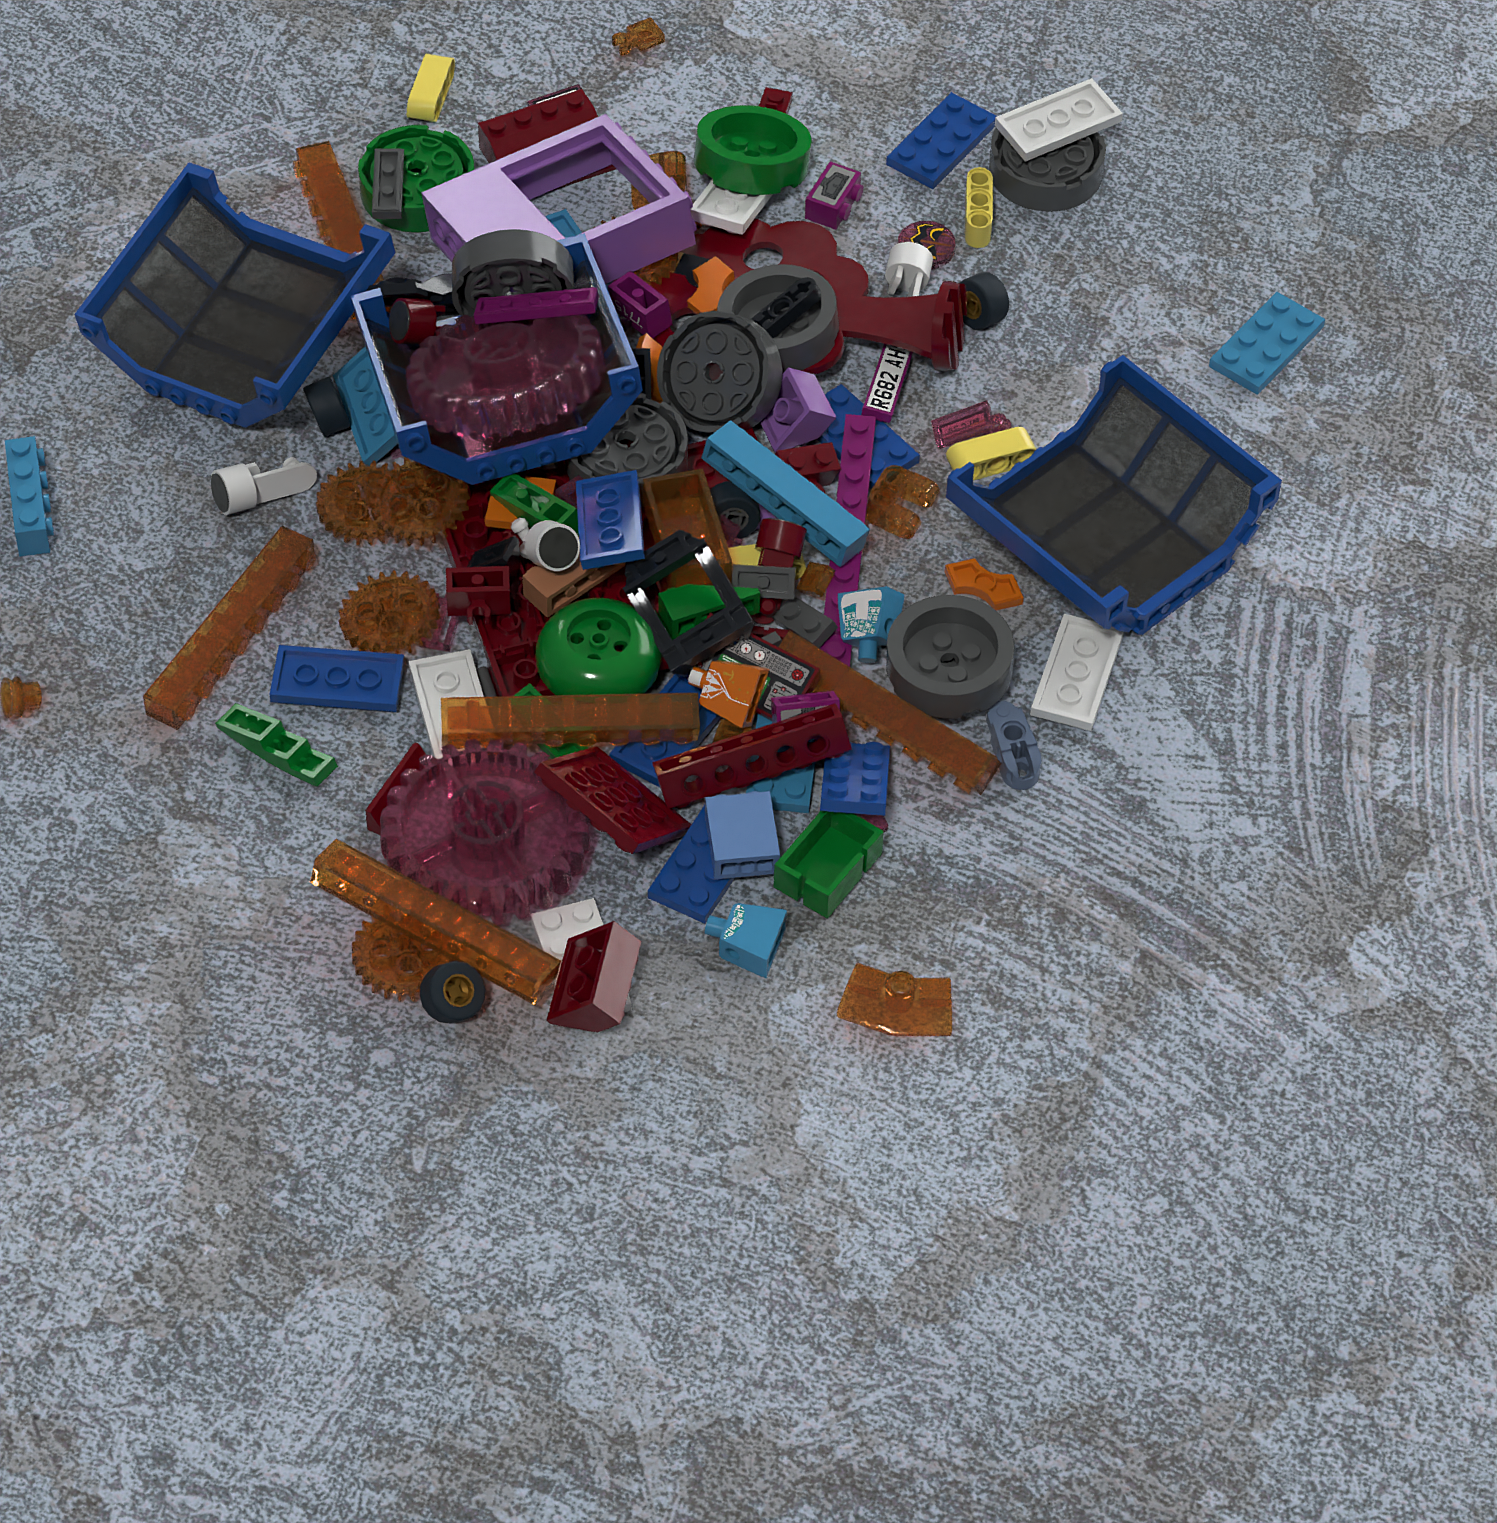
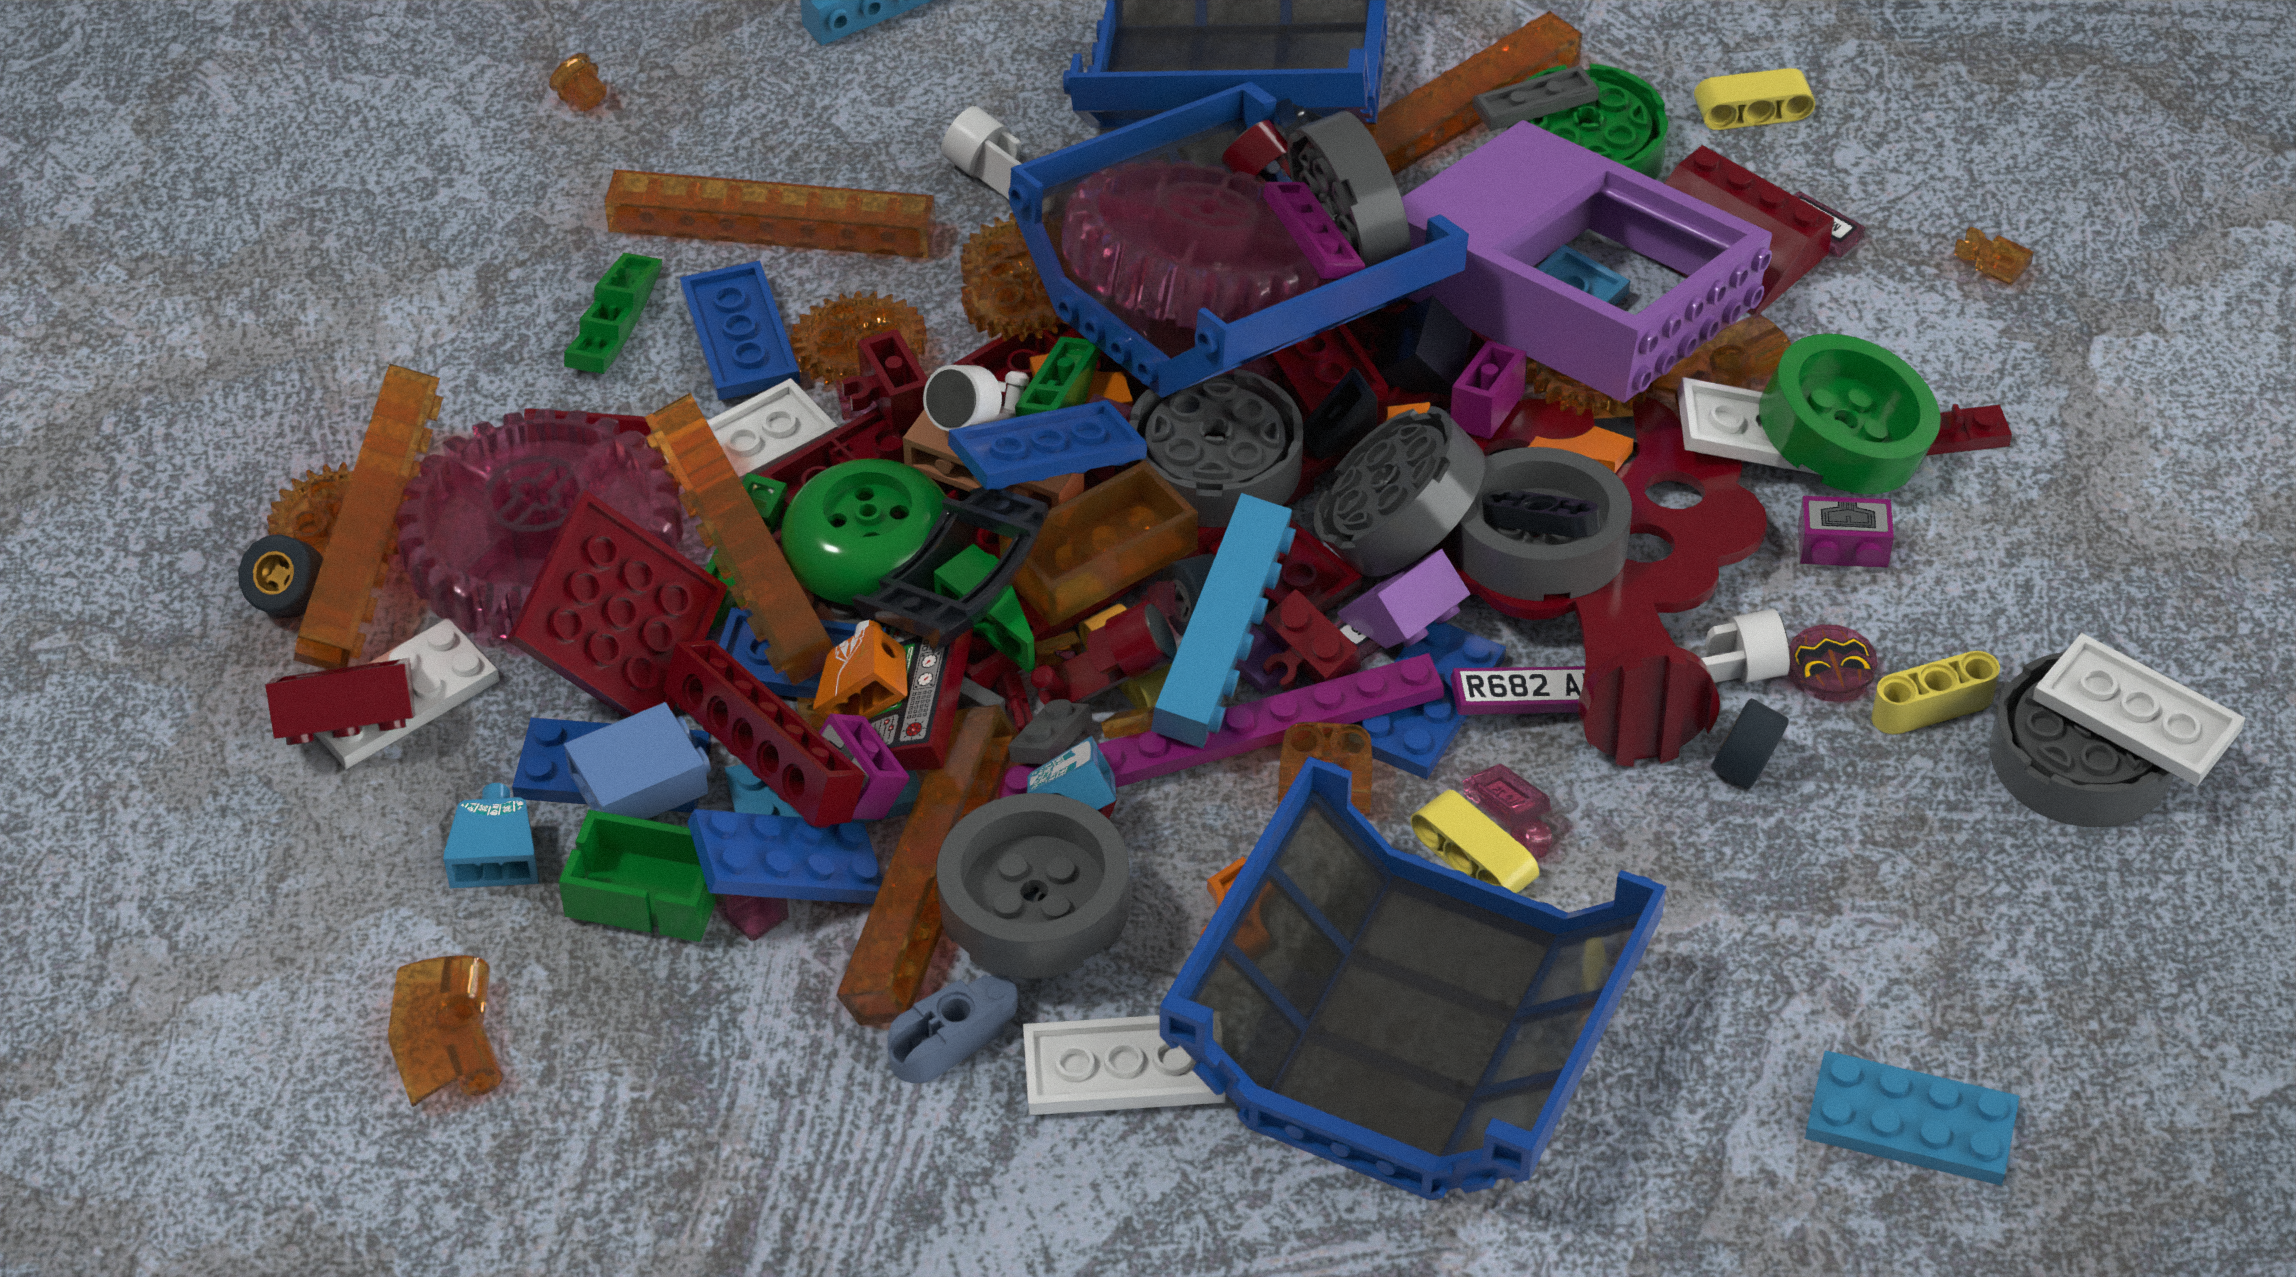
camera: 70 degrees right, 5 degrees down
dark grey plate [732,564,796,599] -> none
blue plate [886,92,997,189] -> none

